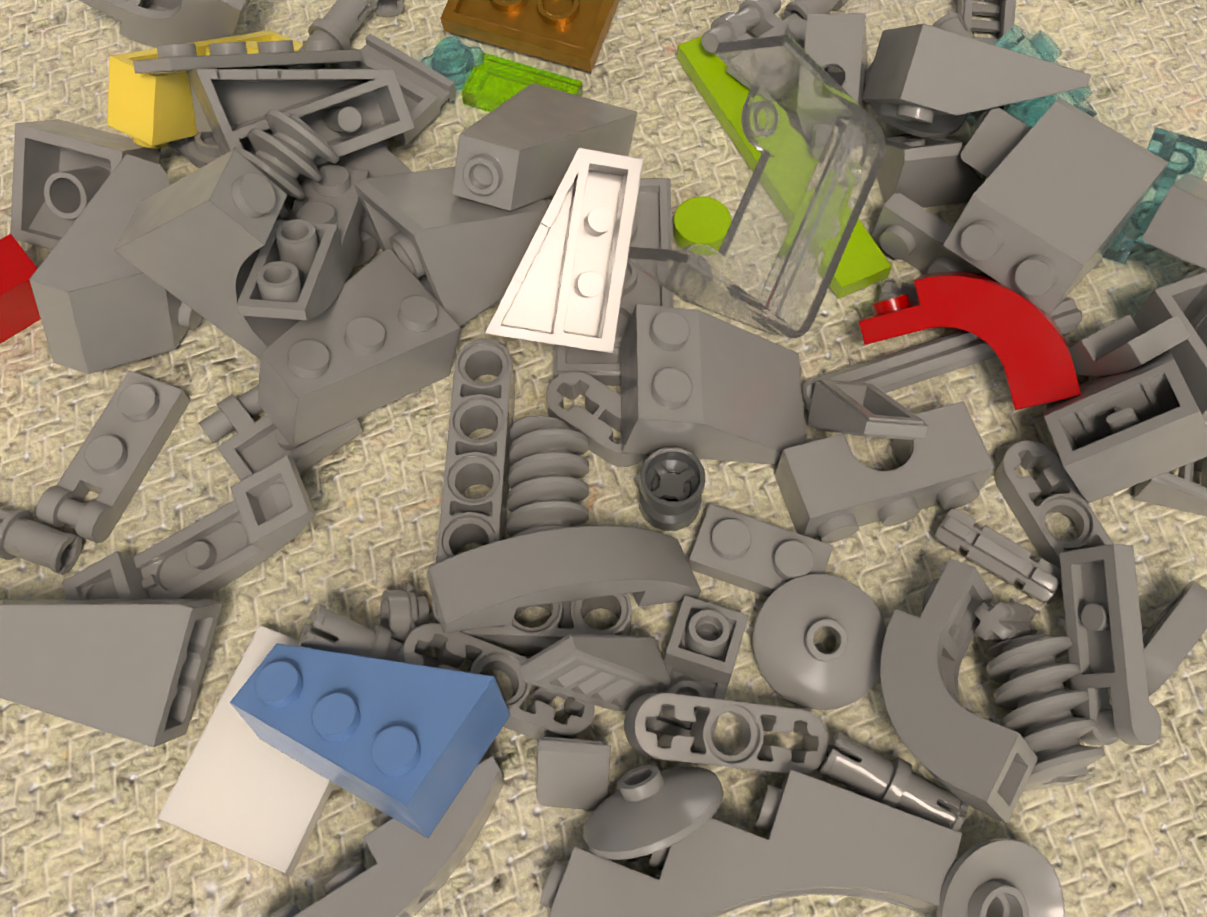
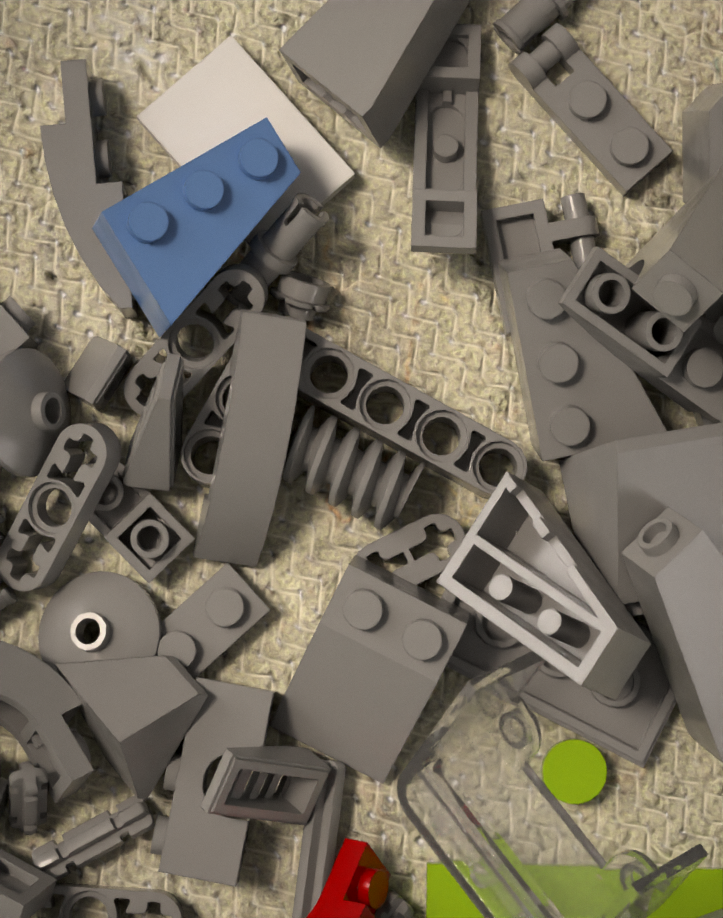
camera: 115 degrees right, 20 degrees up
dark grey wheel [639,447,705,531] -> none
none -> light grey slope [55,655,208,799]

